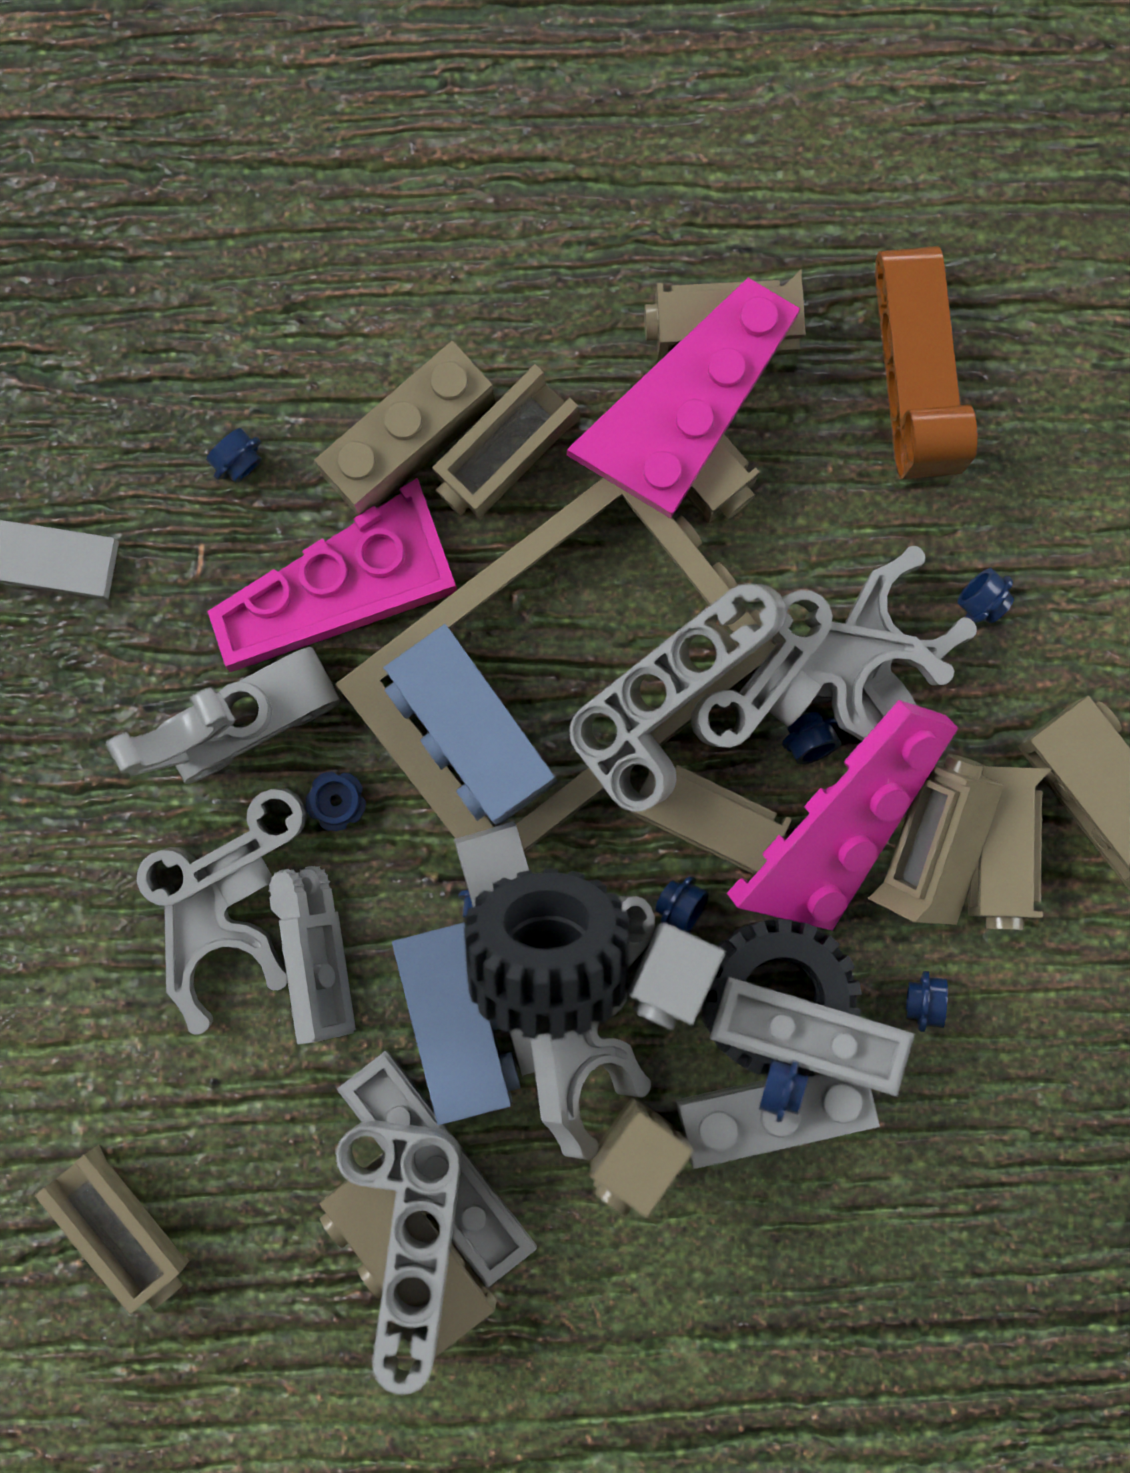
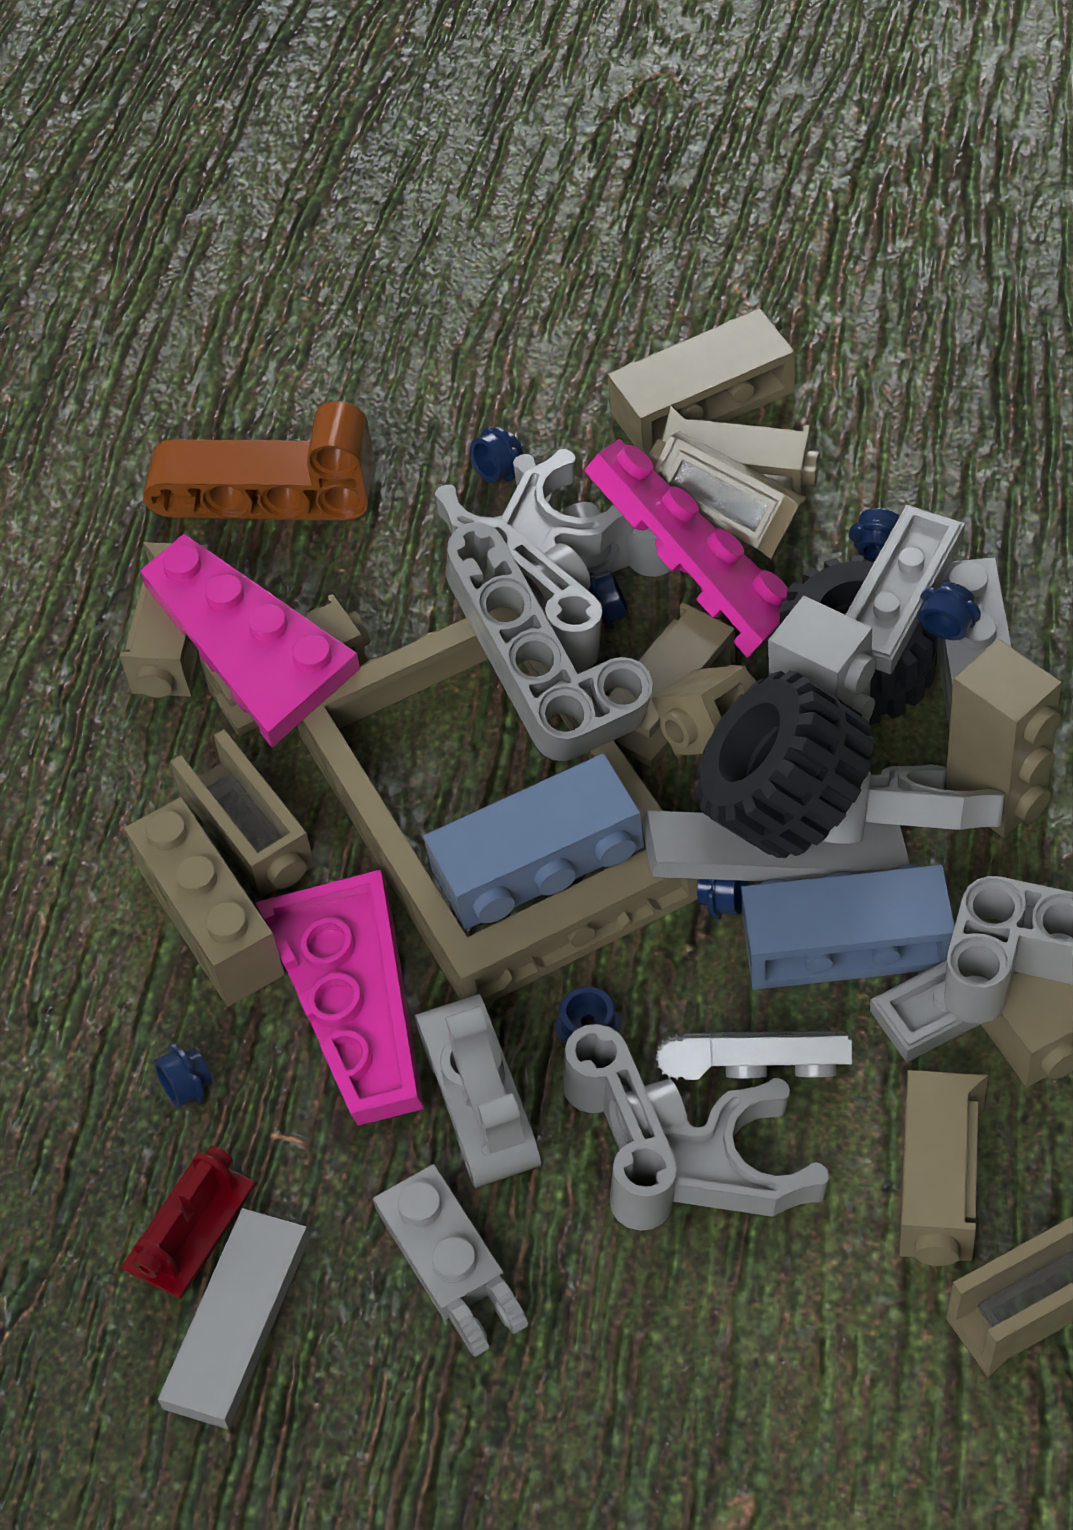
camera: 75 degrees left, 30 degrees down
none -> dark red hinge [121,1146,256,1300]
none -> light grey hinge [373,1164,528,1357]
none -> dark tan brick [651,665,756,755]
none -> dark tan window [899,1070,988,1266]

